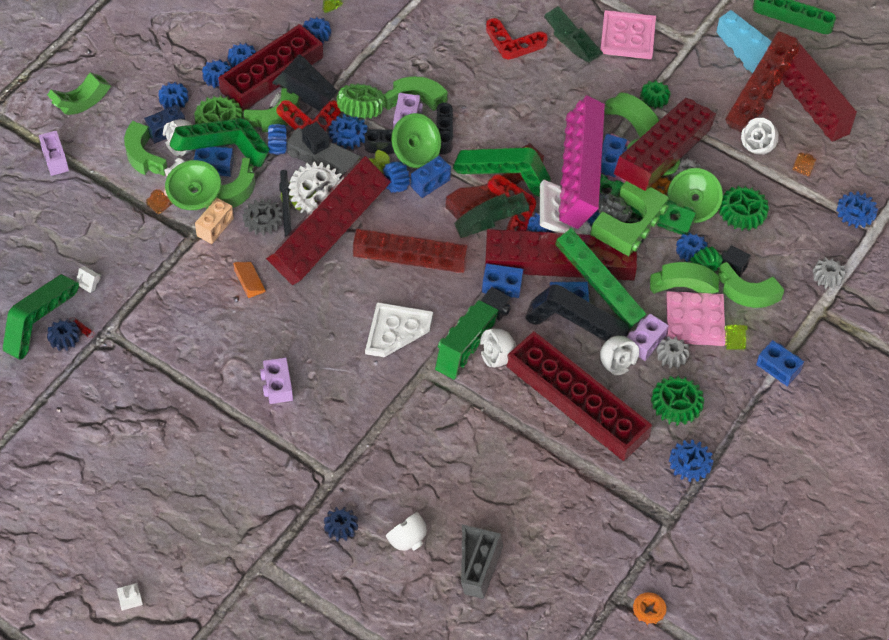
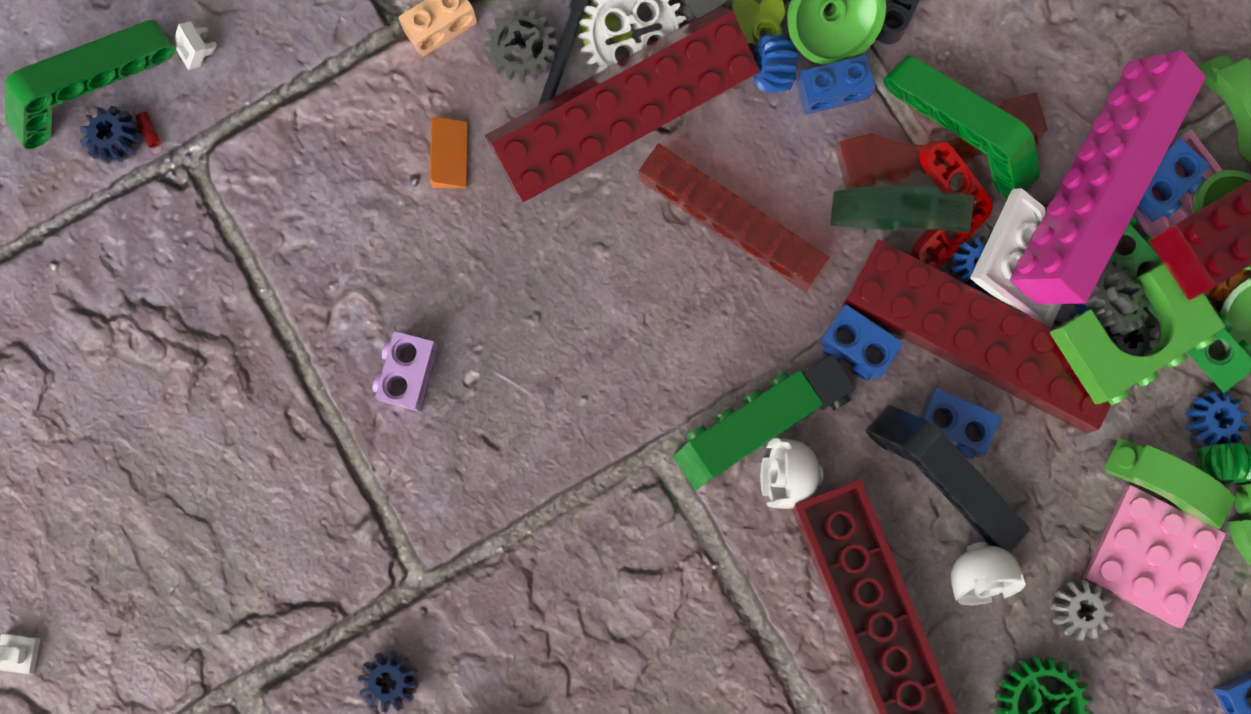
camera: 30 degrees right, 25 degrees up
white plate [365,303,433,357] -> none
green brick [555,228,646,330] -> none
lavender brick [627,314,669,361] -> none
clear neon green tile [724,324,748,350] -> none

